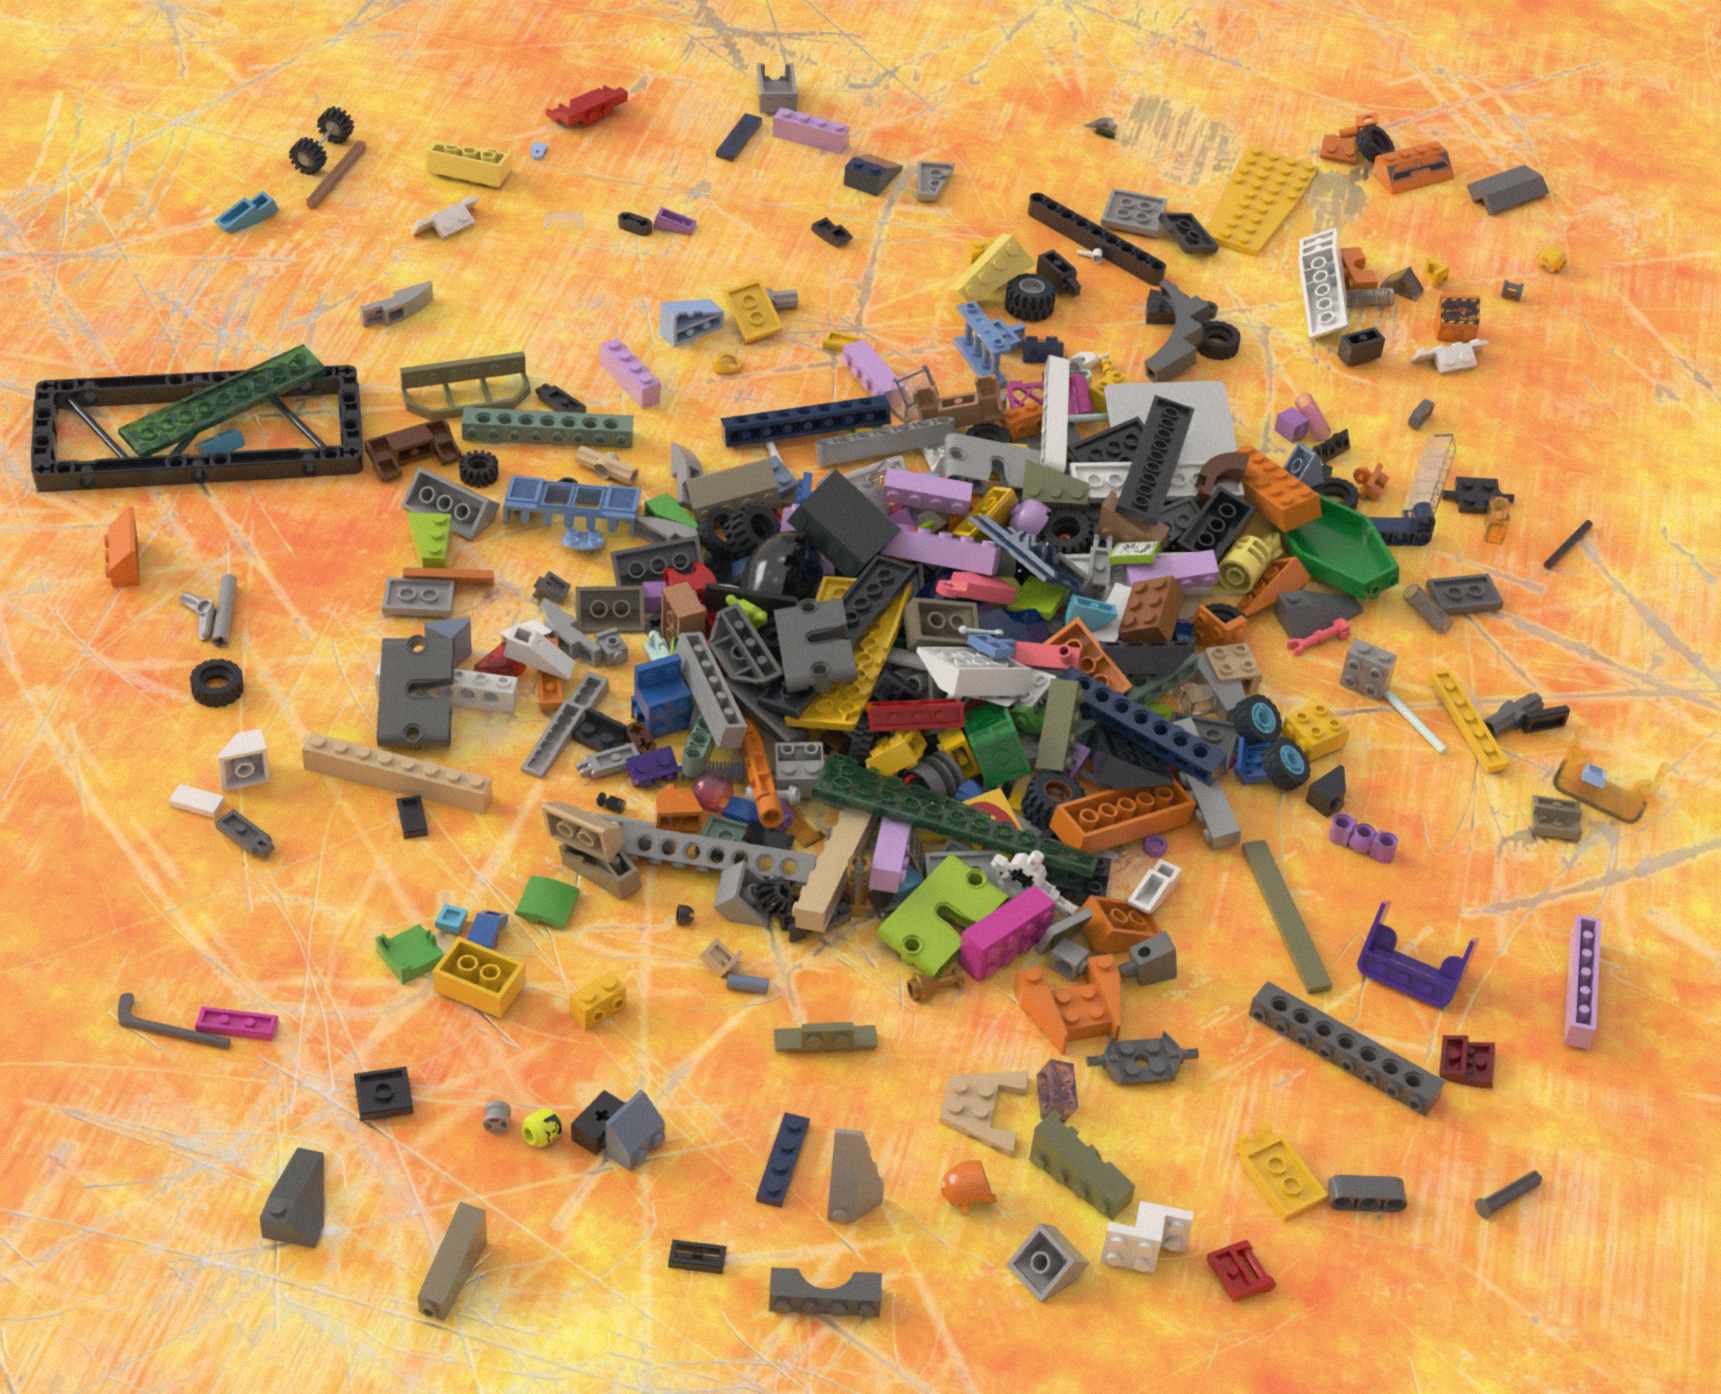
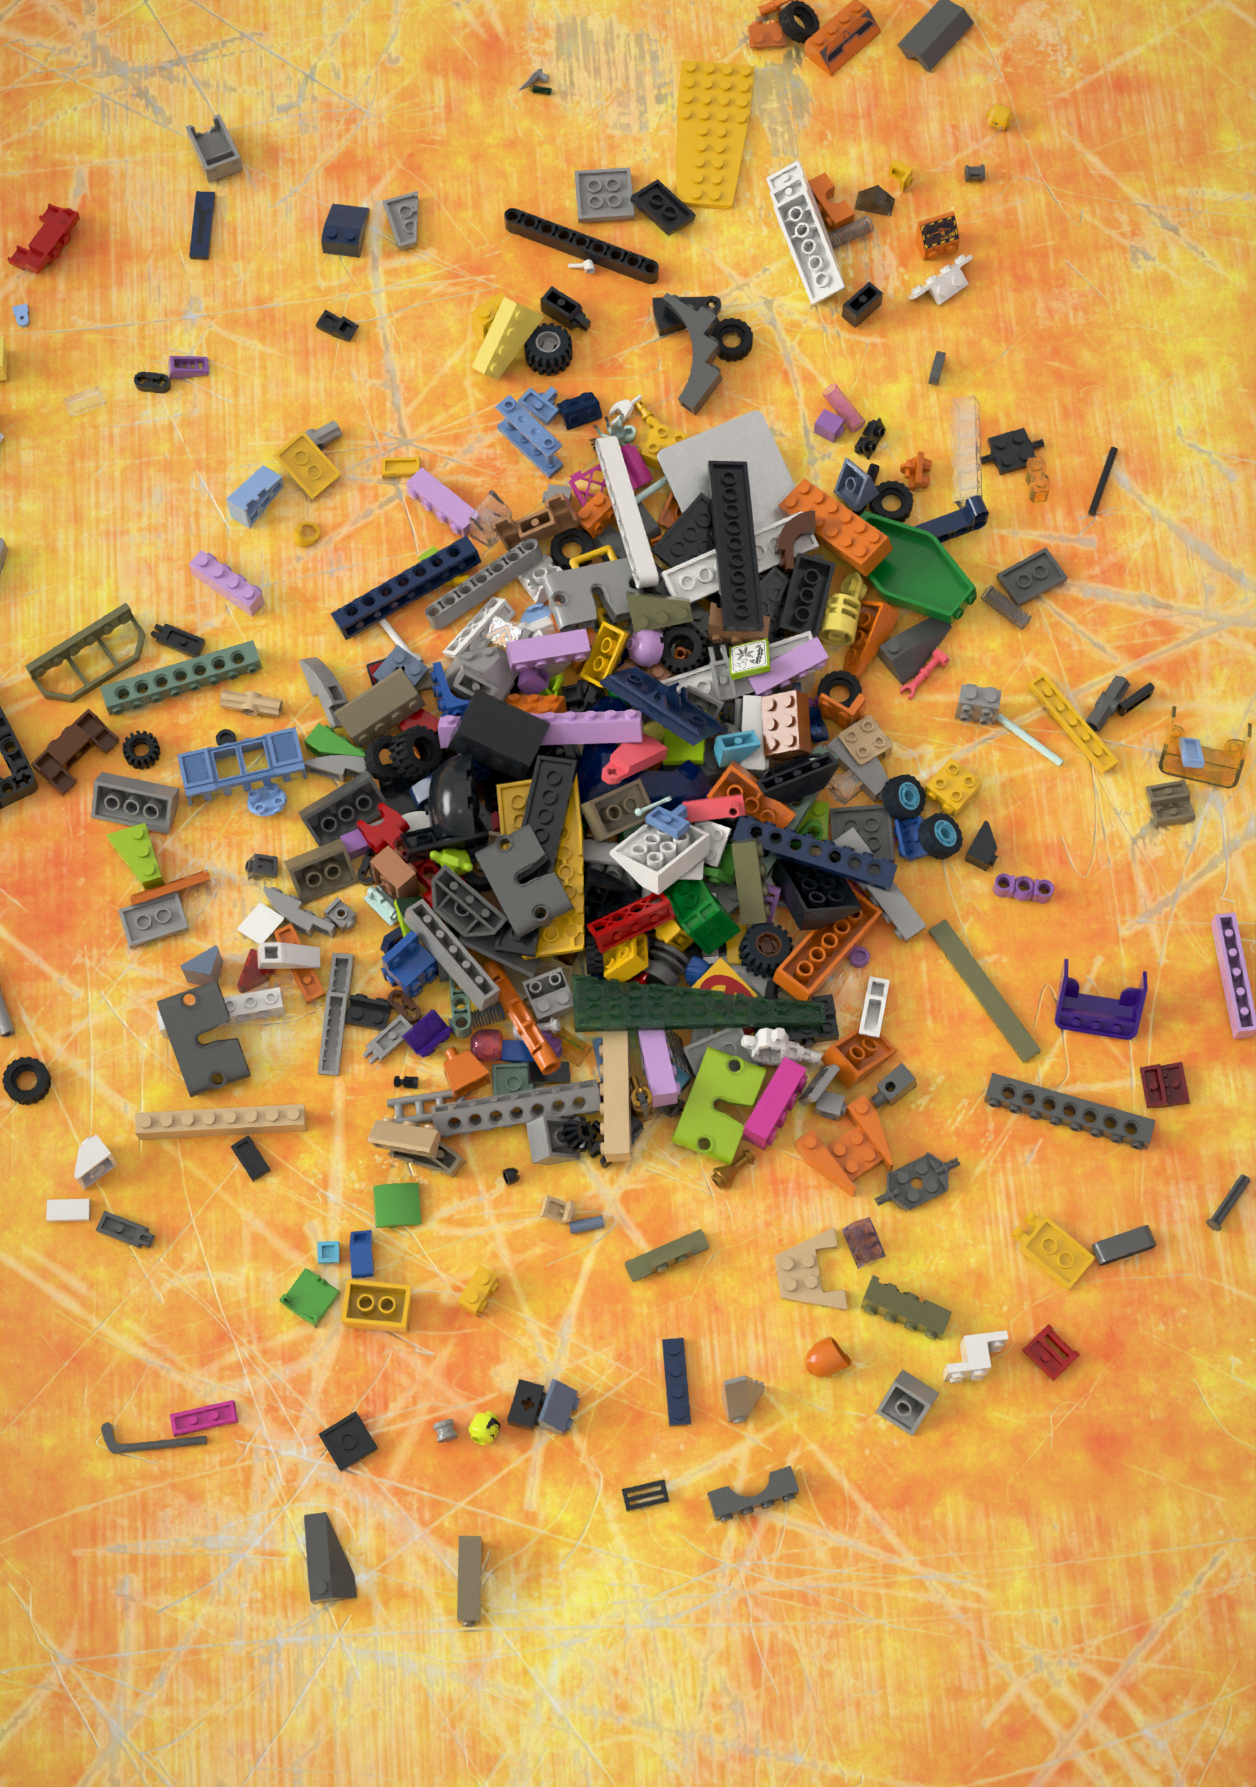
camera: 15 degrees left, 25 degrees up
lavender brick [773,108,850,154] -> none

